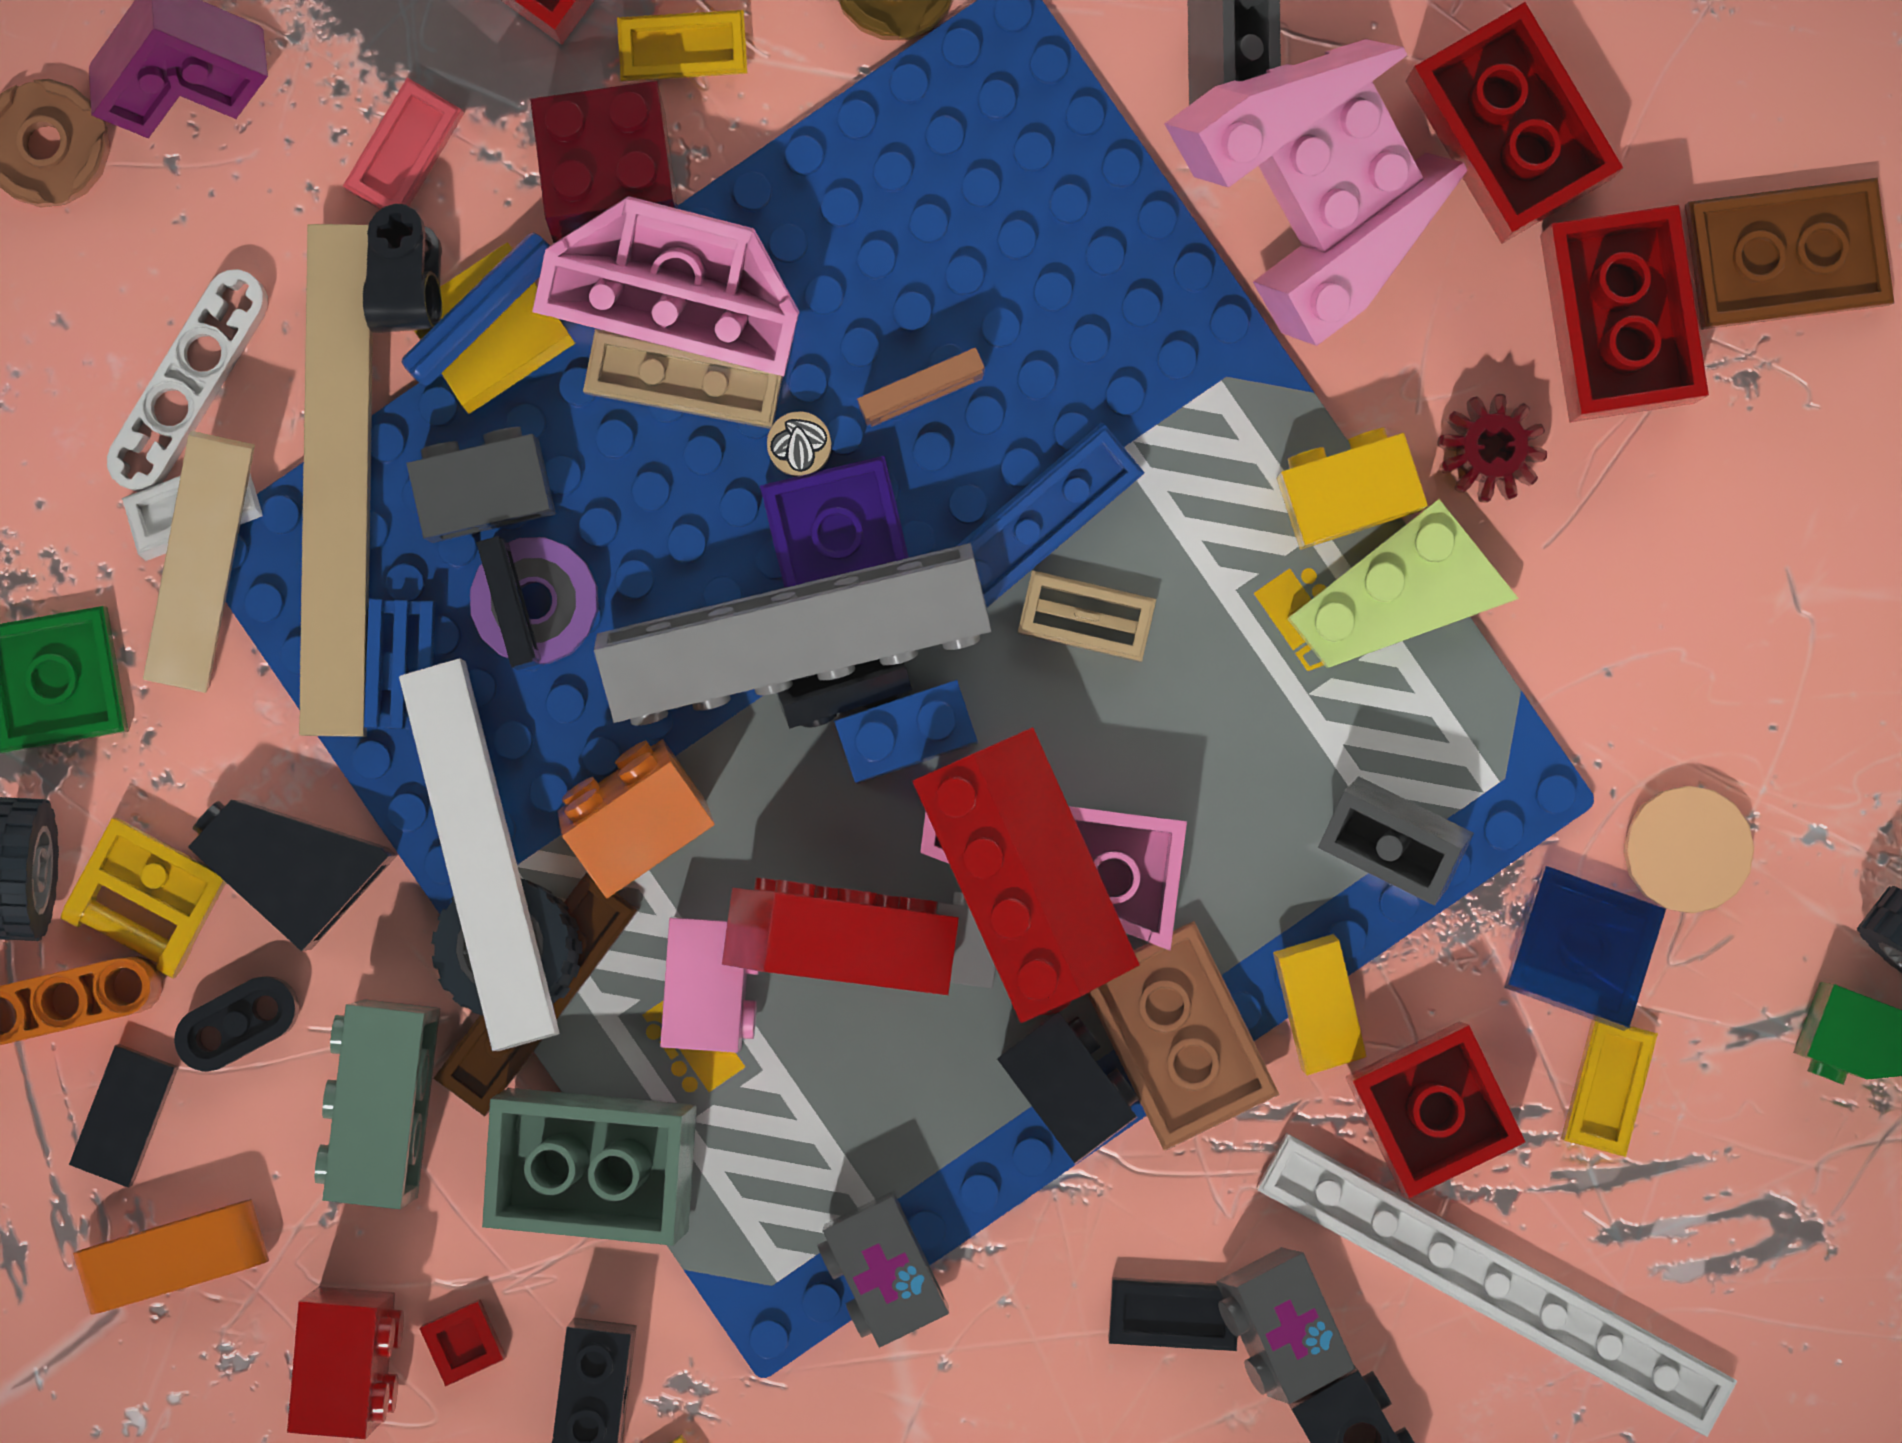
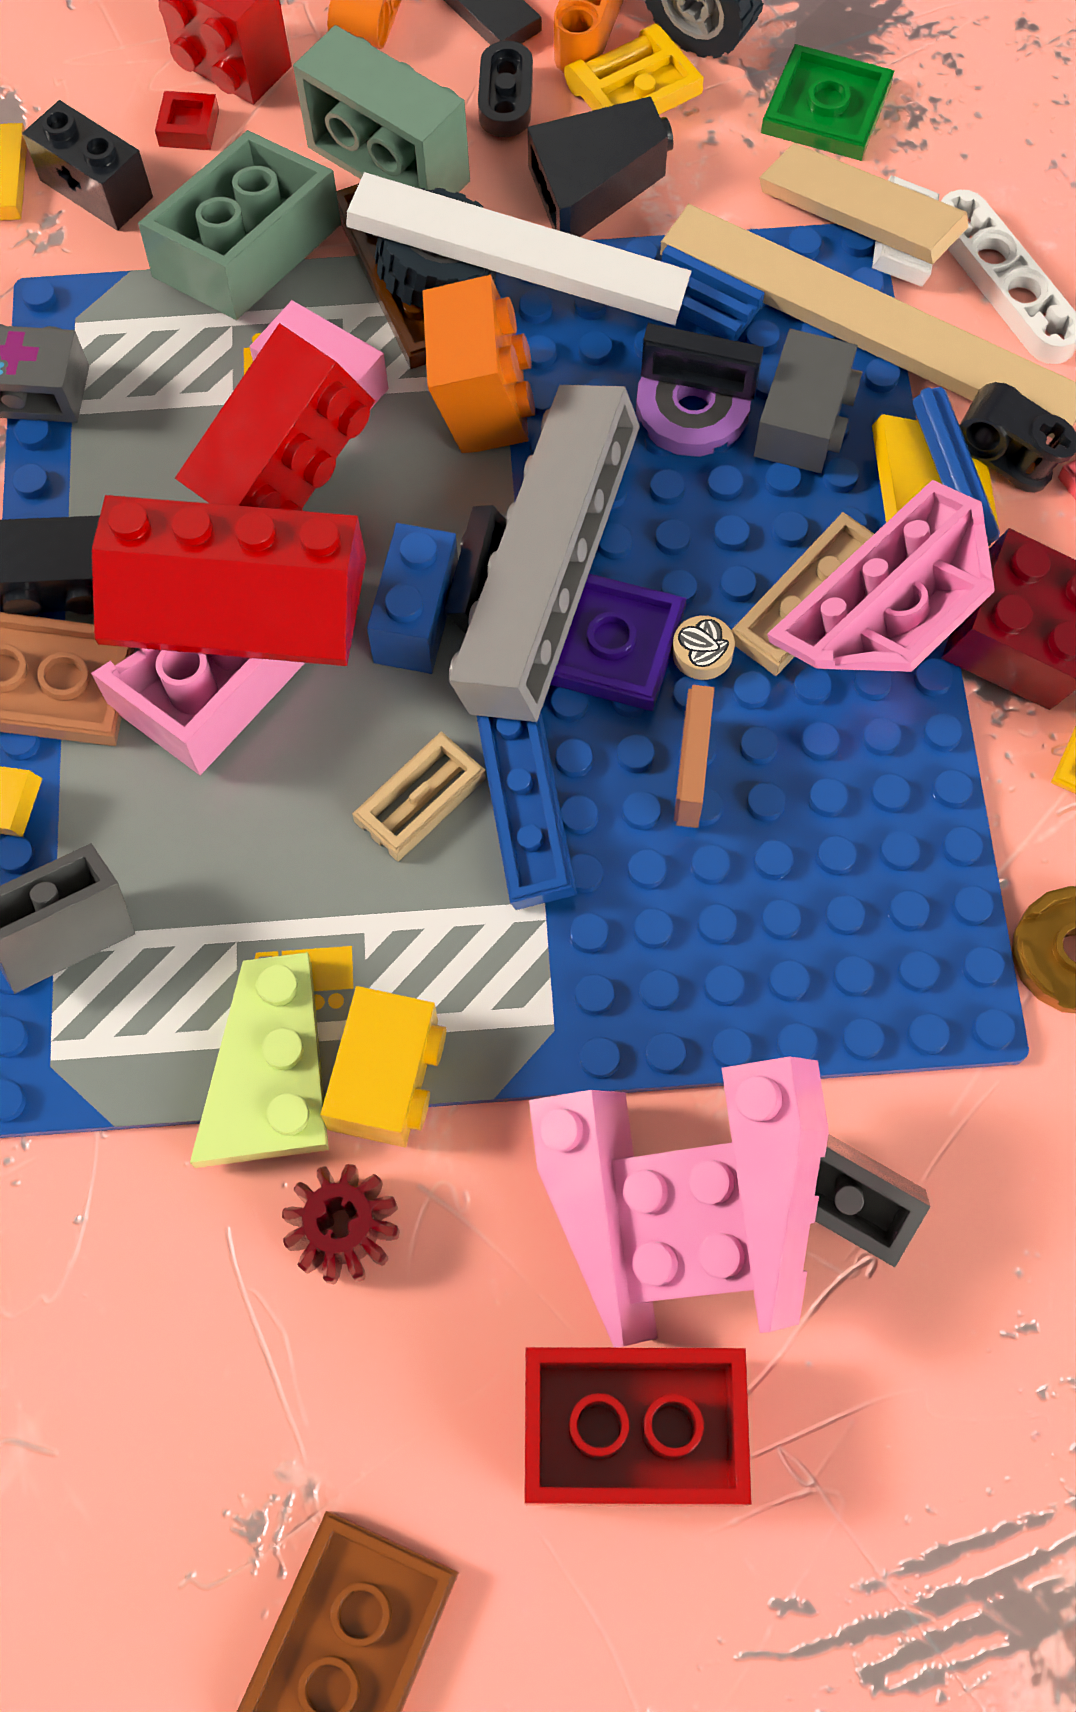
camera: 125 degrees right, 20 degrees down
red brick [1540,204,1709,423] -> none

